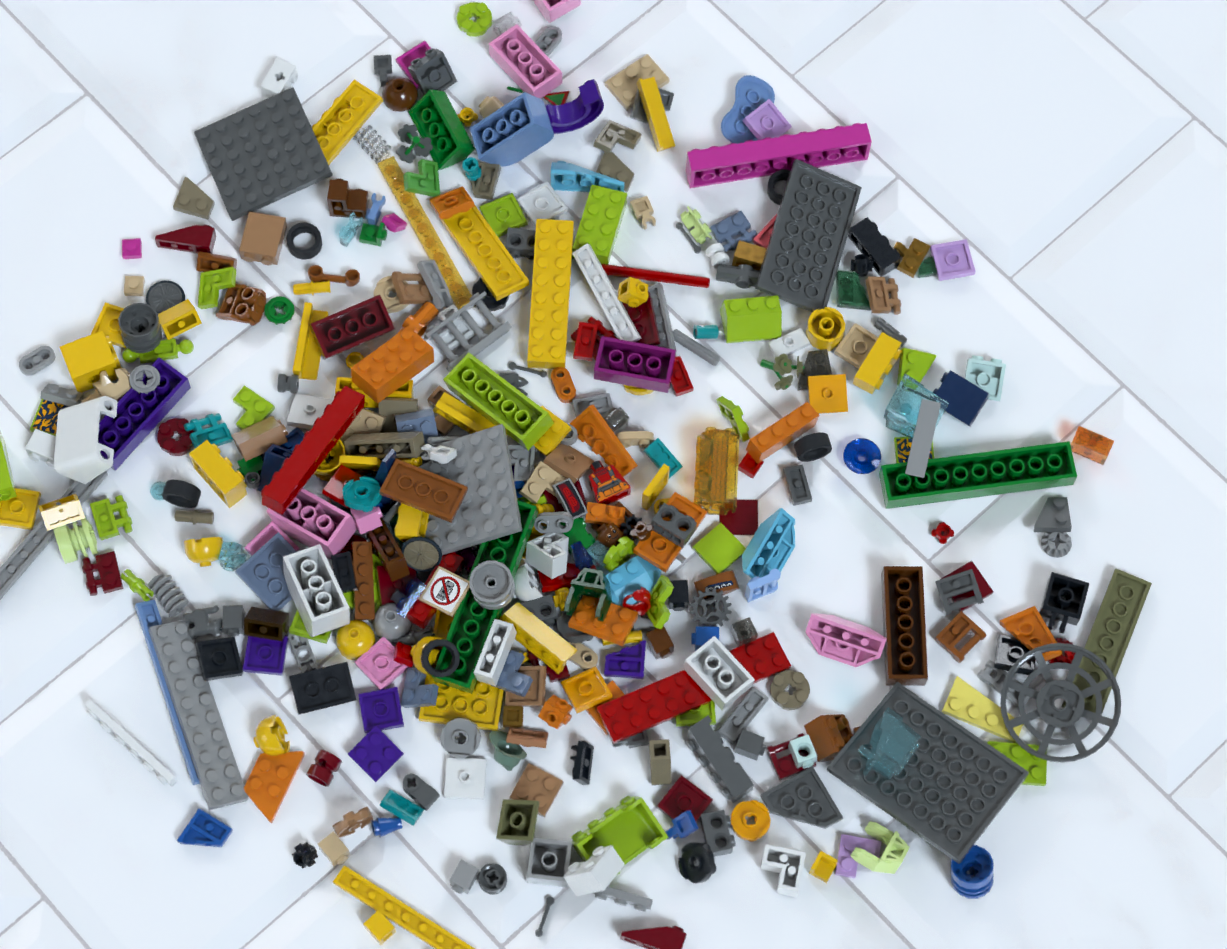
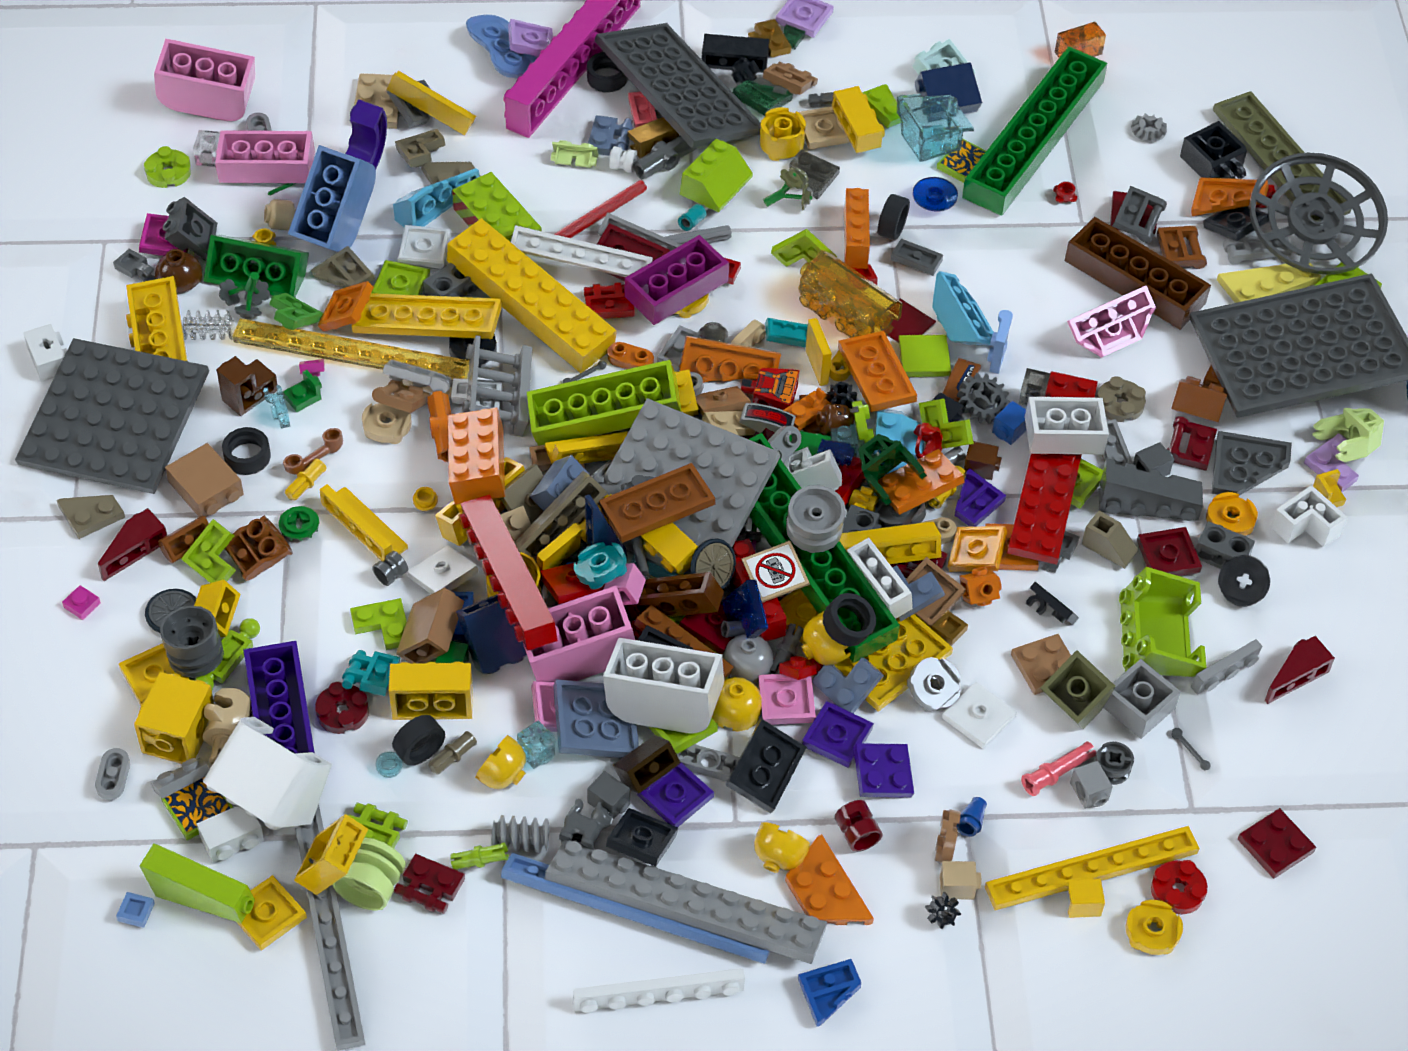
camera: 50 degrees left, 15 degrees down
tan plate [124,276,145,296] -> none
light grey gear [129,365,161,394] -> none
dark grey hinge [245,472,260,489] -> none
dark red brick [309,294,395,360] -> none
medium blue plate [366,193,386,226] -> none
teal plate [379,790,424,826] -> none
dark grey piece [402,774,440,811] -> none
white plate [421,444,457,464] -> none
teal bush [462,157,482,181] -> none
sand green piece [489,730,527,771] -> none
nougat plate [506,727,549,748] -> none
white brick [564,845,625,896] -> none
red plate [573,322,598,361] -> none
yellow brick [618,277,648,307] -> none
tan plate [630,196,656,230] -> none
reddish brown plate [630,521,653,541] -> none
dark grey brick [651,503,697,548] -> none
blue plate [665,811,699,840] -> none
dark grey hinge [676,222,701,254] -> none
white plate [768,328,810,357] -> none
light aqua brick [788,734,817,769] -> none
light orange plate [807,374,848,414] -> none
clear light blue piece [858,707,921,779] -> none
light grey tile [905,399,941,478] -> none
dark grey wing [1033,497,1072,533] -> none
none -> coral pin [1021,741,1096,796]

